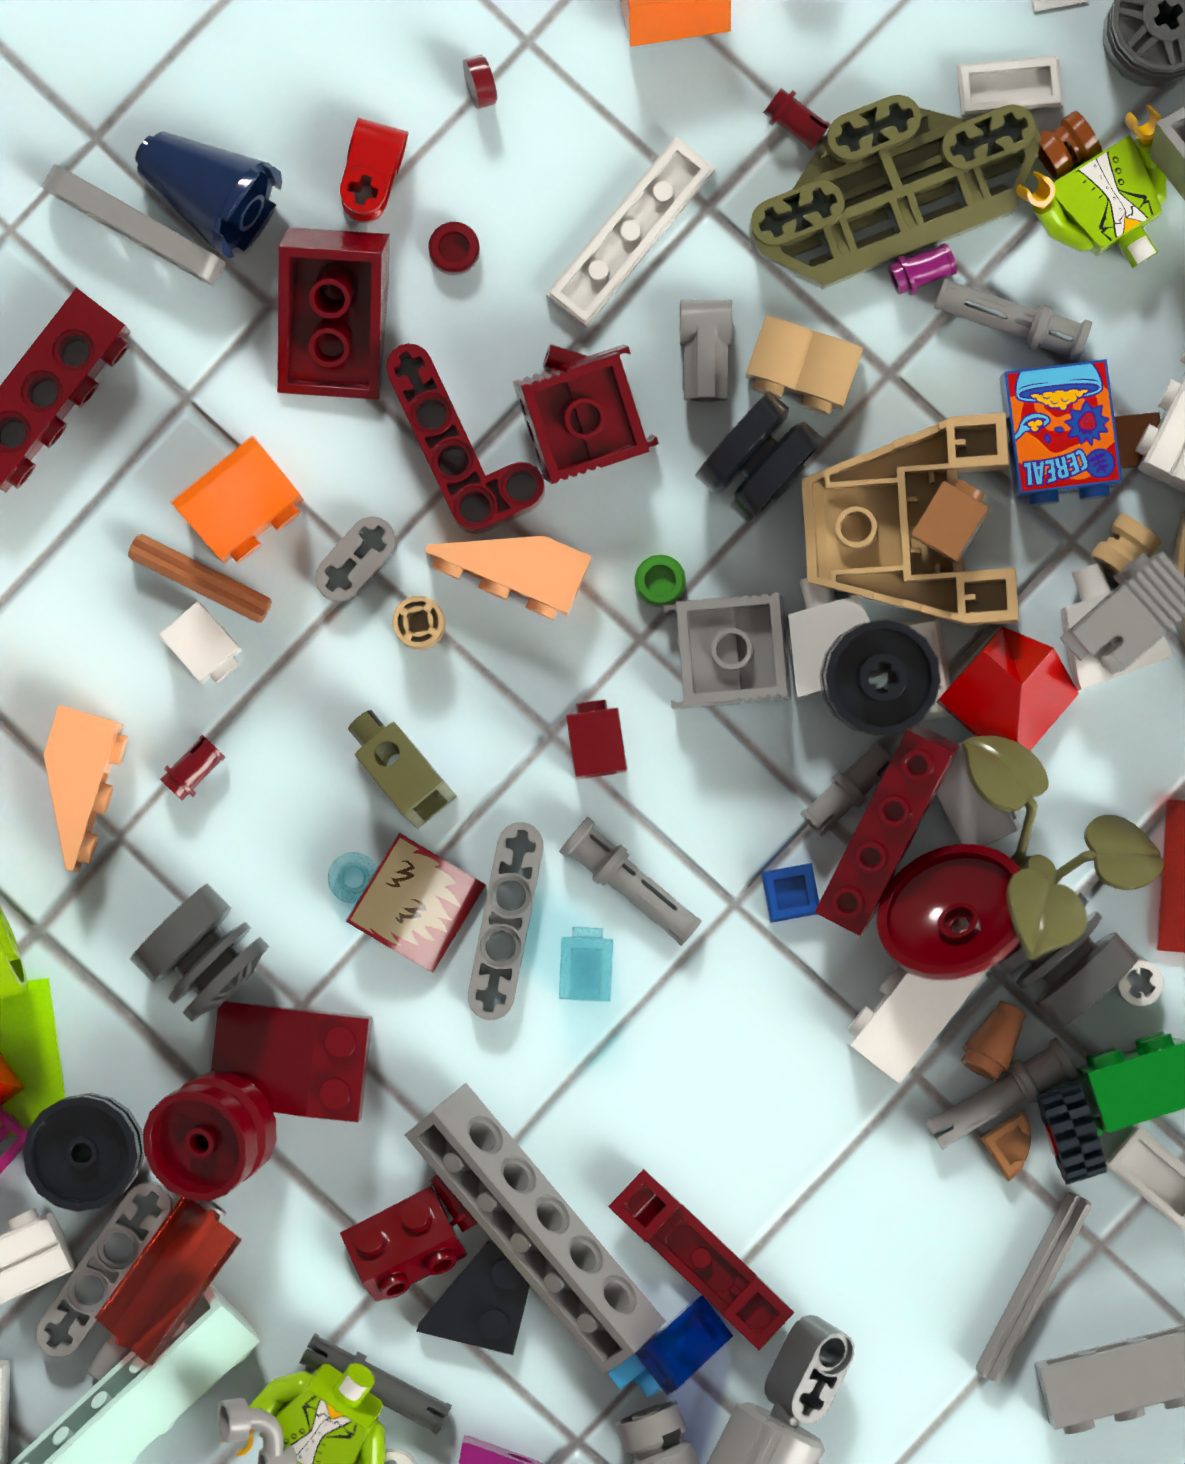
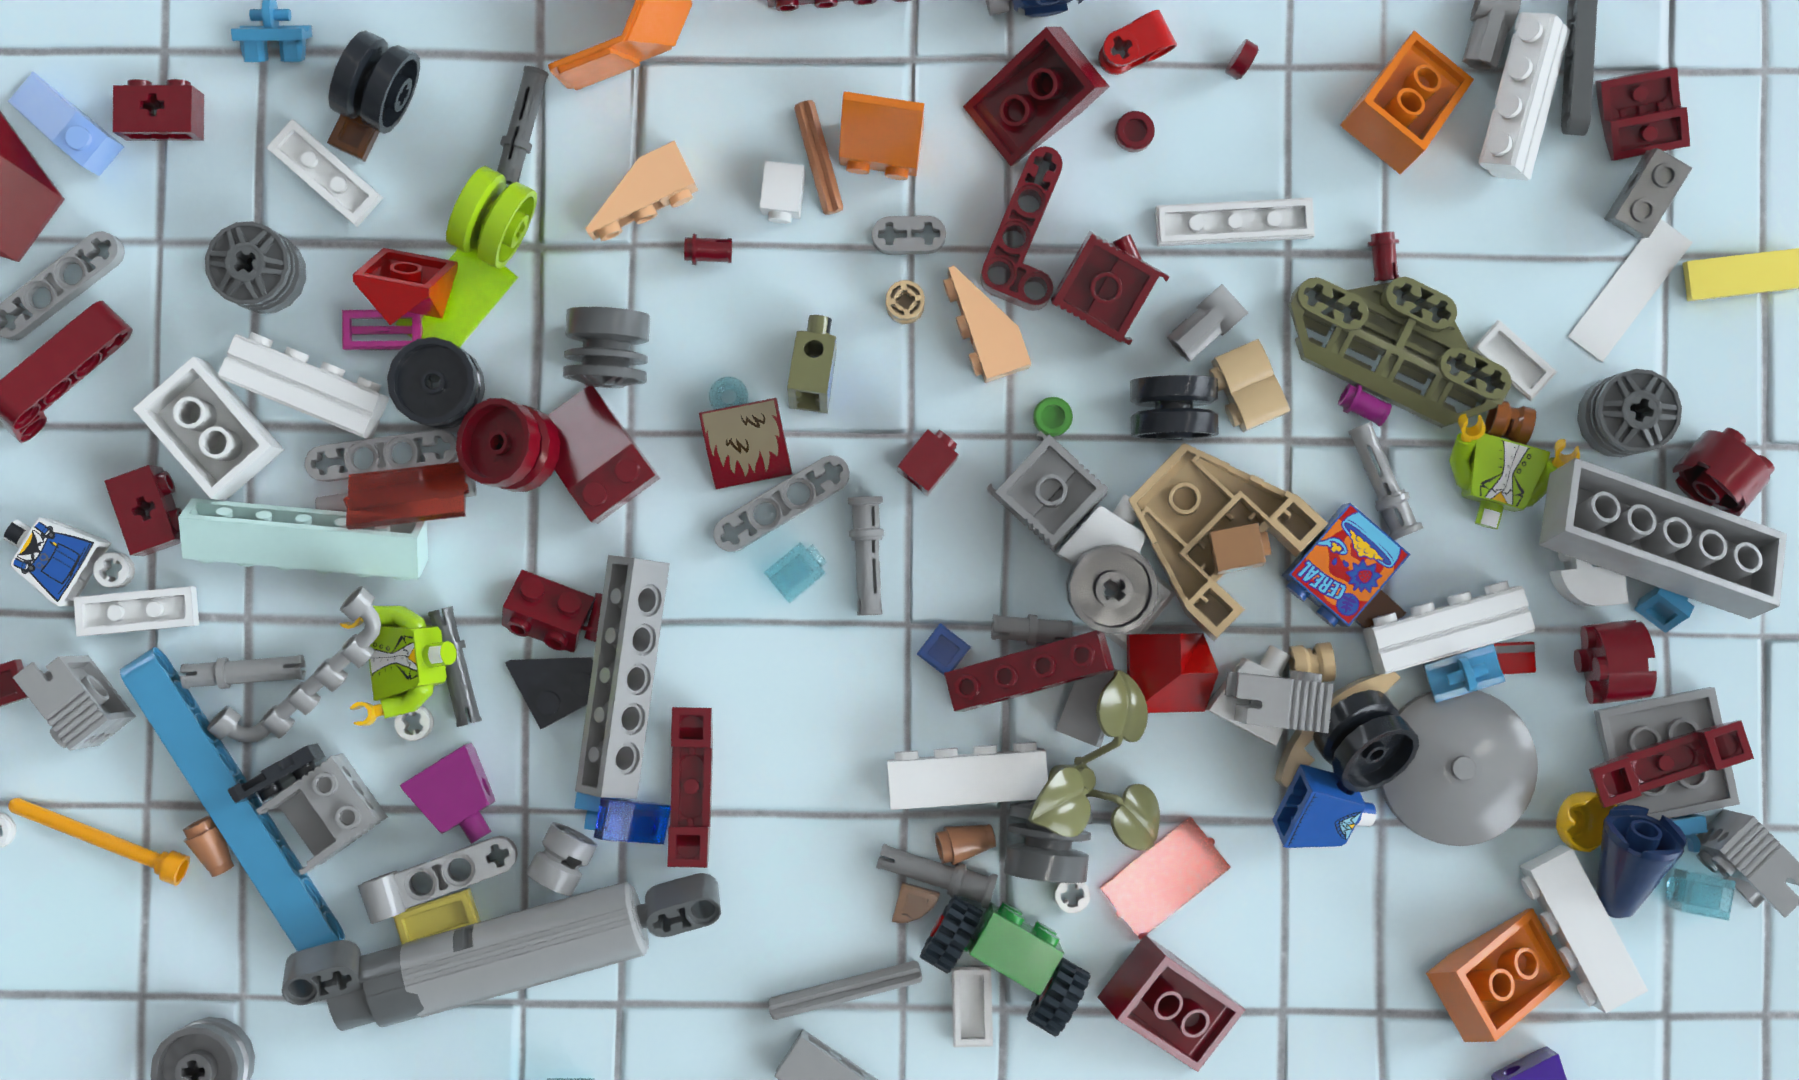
camera: 50 degrees right, 0 degrees up
dark red dish [877,844,1021,980] -> none

